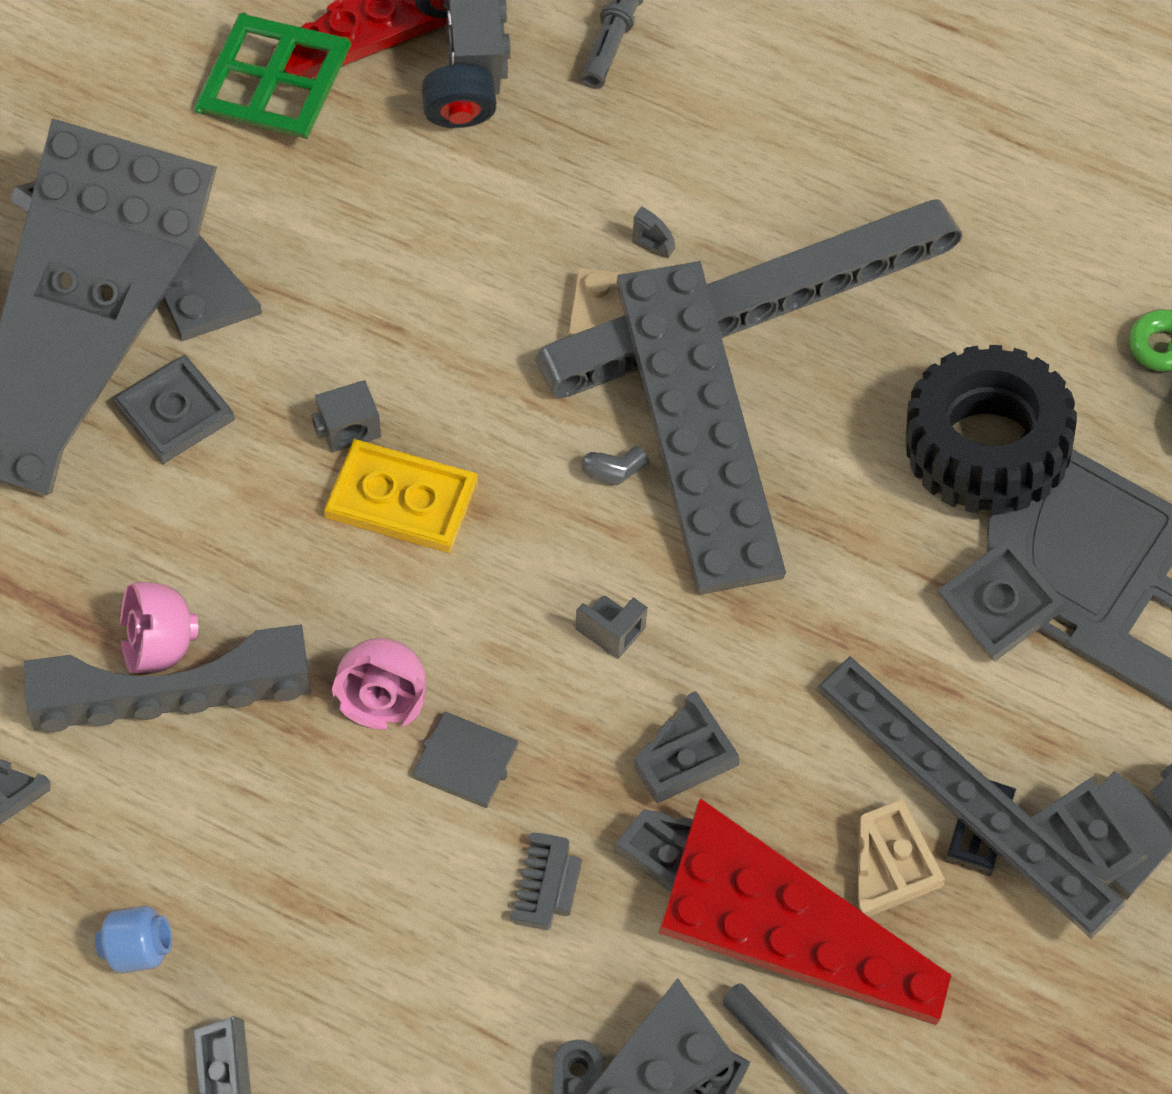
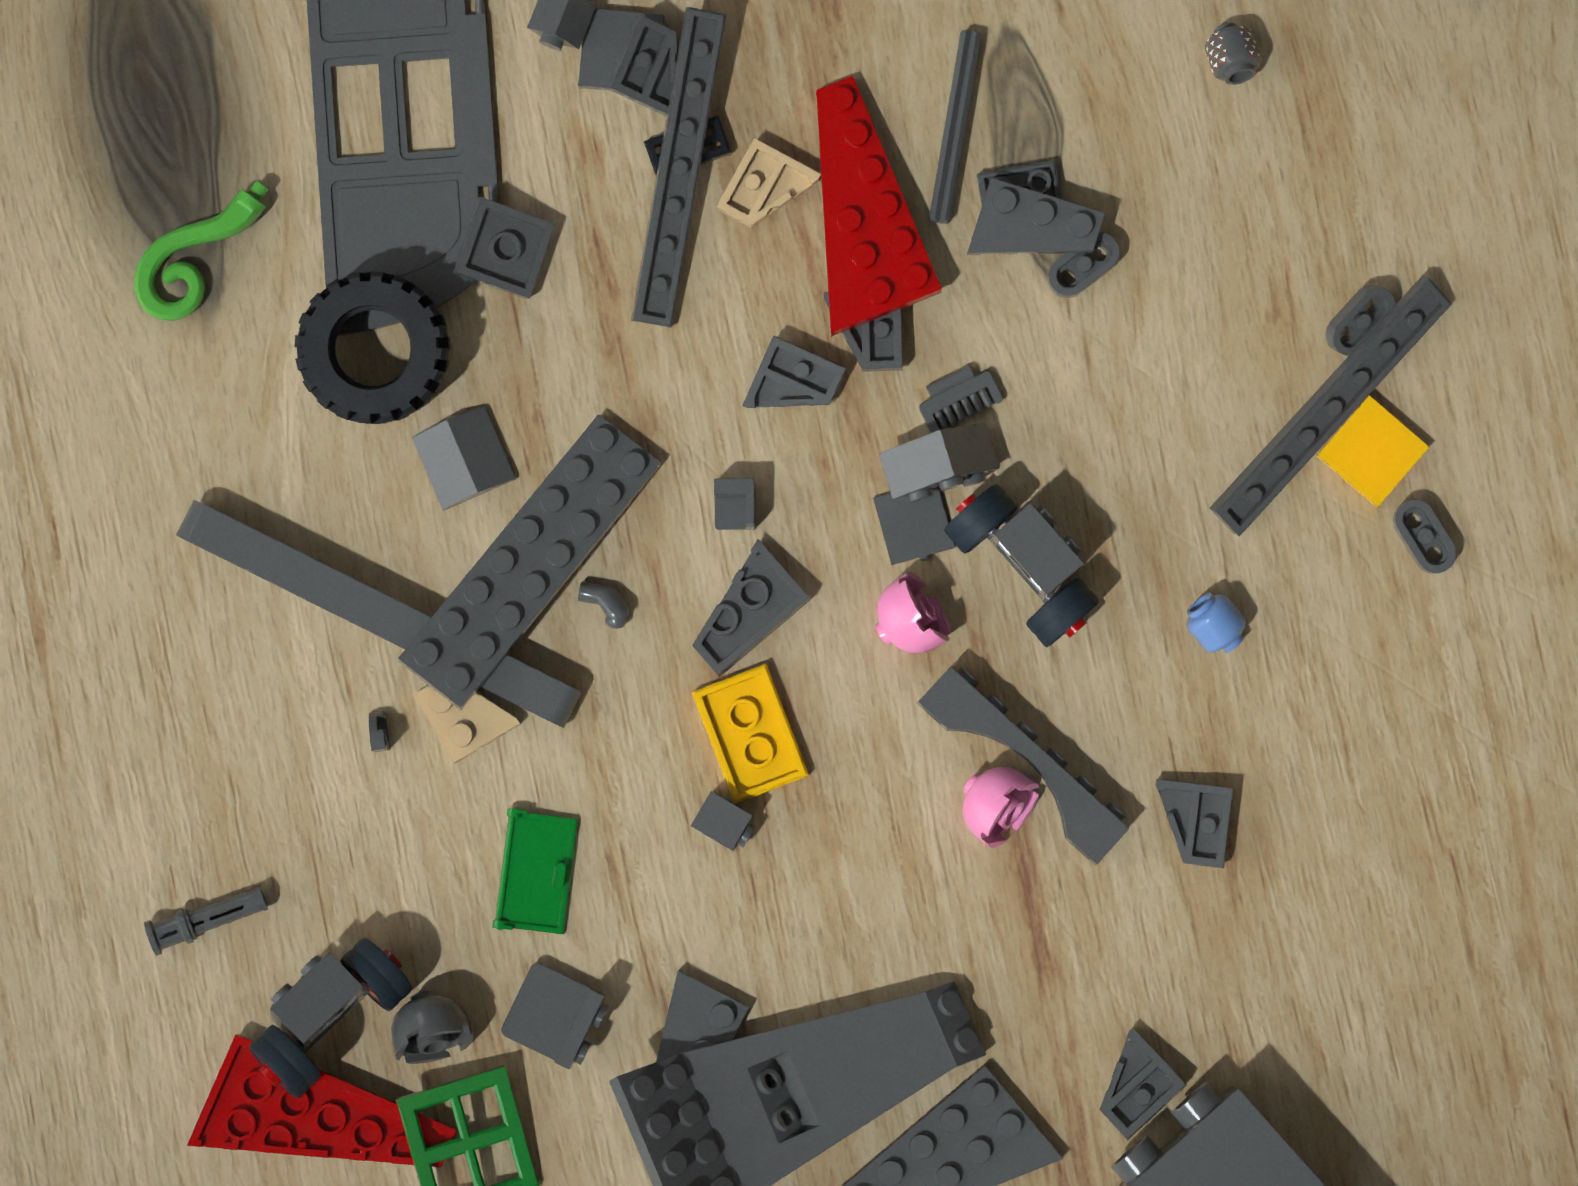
camera: 125 degrees left, 25 degrees up
dark grey tile [113,355,235,464] -> none
none -> dark grey cylinder [391,991,474,1064]
none -> dark grey slope [412,406,516,511]
none -> green door [492,807,579,935]
none -> dark grey bracket [501,963,609,1069]
none -> dark grey wing [692,539,810,678]
none -> brick [879,423,999,503]
none -> brick [944,484,1099,647]

